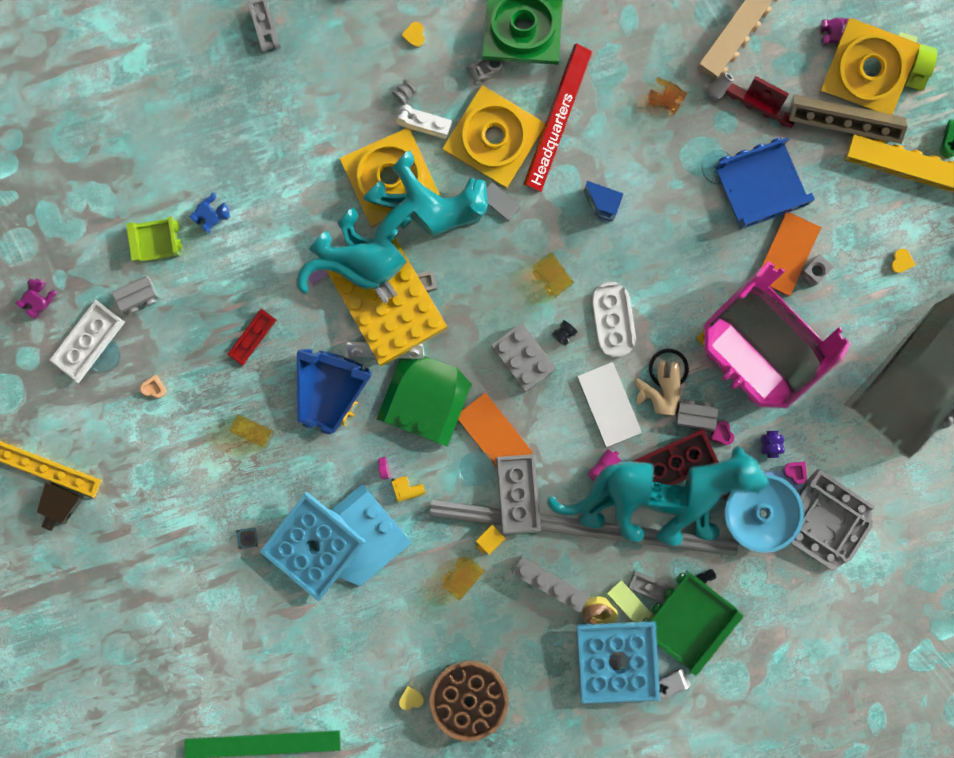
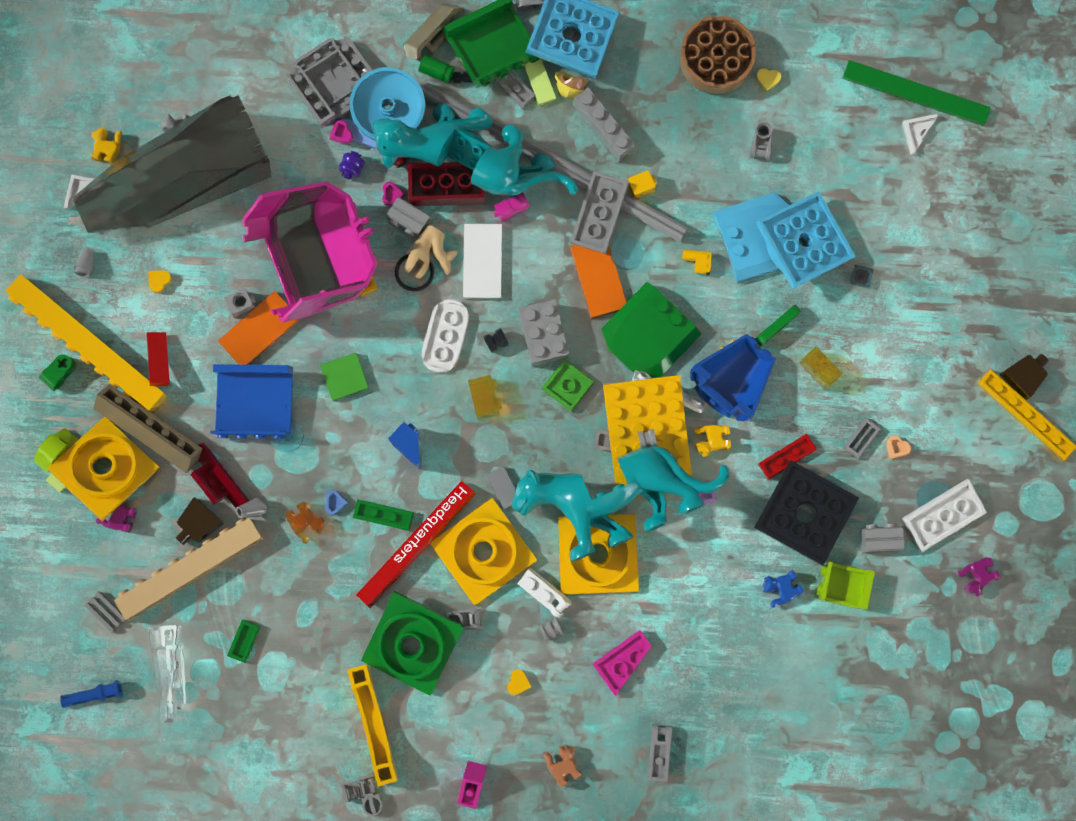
camera: 160 degrees left, 5 degrees down
dark pink tile [378,457,391,480] -> none
clear yellow brick [442,555,485,601] -> none
none -> red tile [146,332,170,386]
none -> dark brown torso [175,497,224,545]
none -> bright green tile [320,353,369,401]
none -> medium blue tile [325,490,349,515]
none -> green tile [353,499,414,531]
none -> dark tan piece [404,4,464,60]
none -> green piece [418,54,455,84]
none -> bright green tile [541,359,595,412]
none -> dark pink wing [593,630,652,696]
none -> yellow animal [693,425,731,457]
none -> light grey piece [750,122,773,160]
none -> black piece [754,460,859,566]
none -> green beam [755,304,802,347]
none -> light grey tile [843,418,881,460]
none -> white tile [902,114,938,155]

